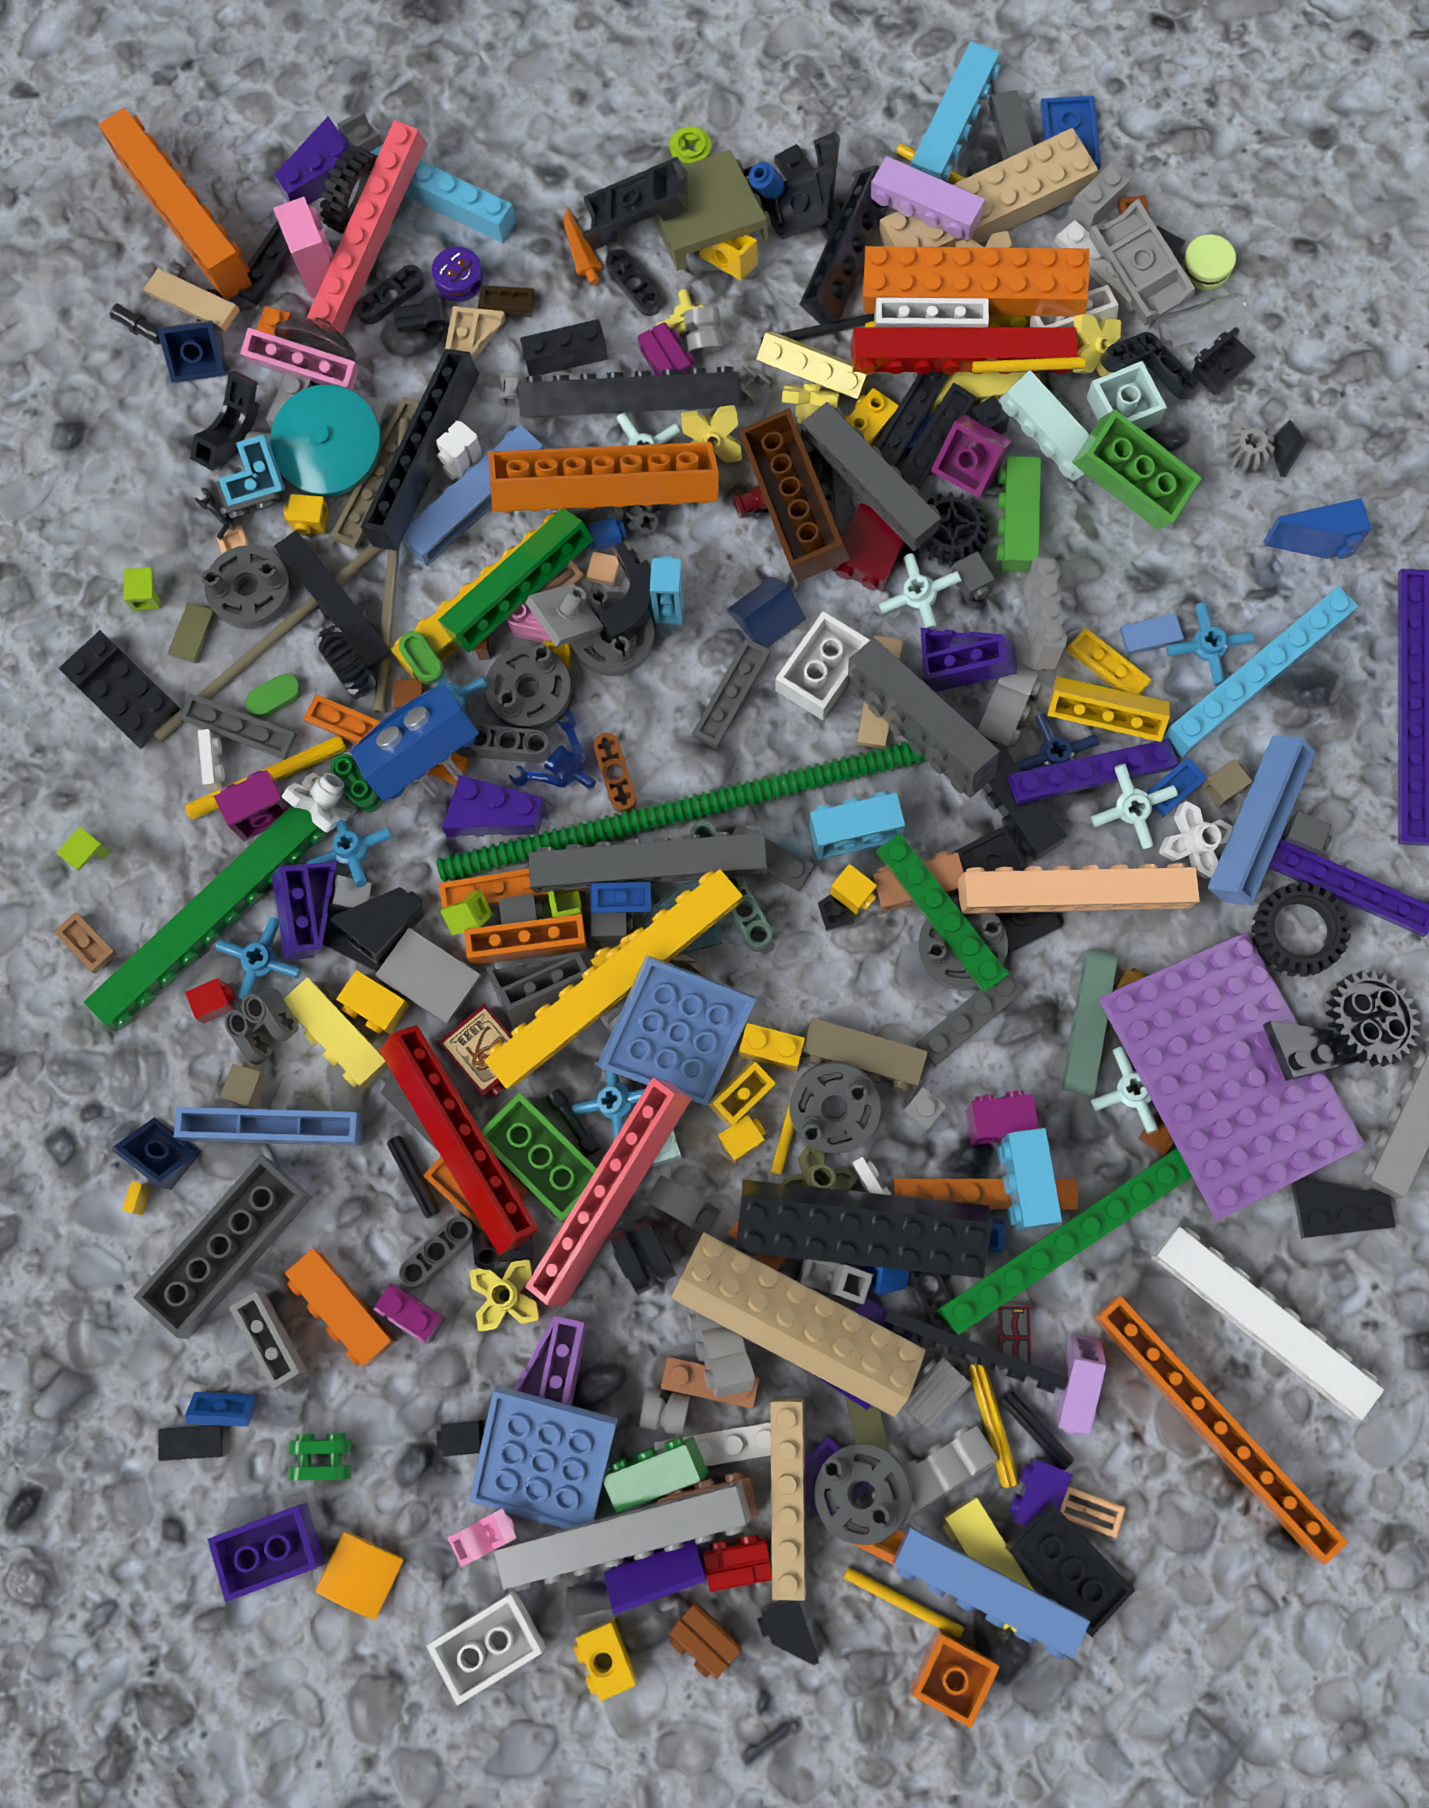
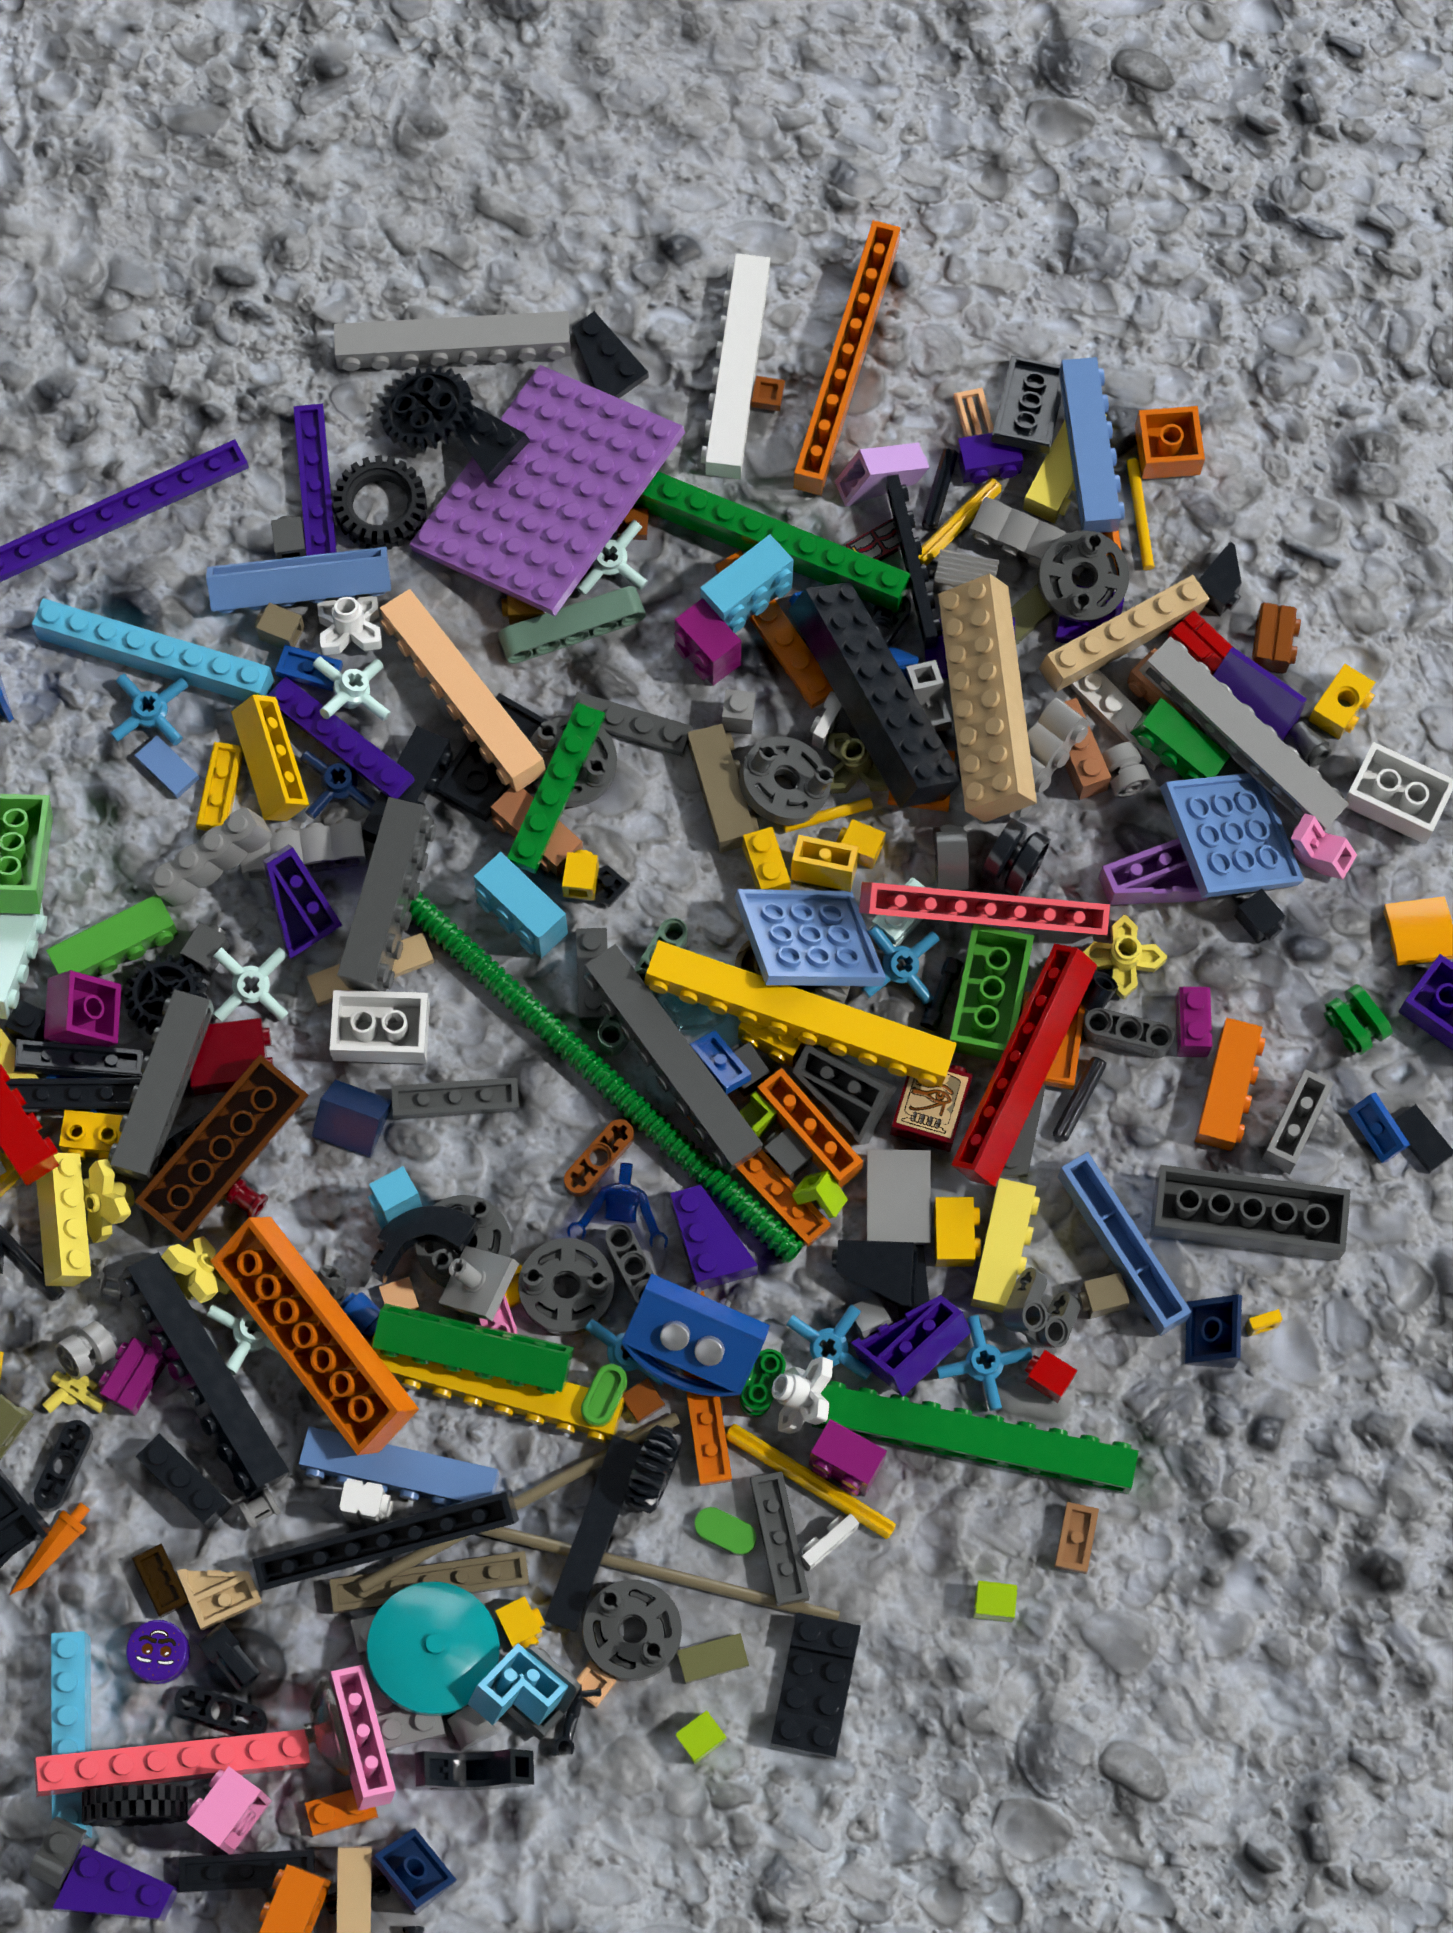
camera: 130 degrees left, 5 degrees down
none -> dark orange plate [751,376,785,411]

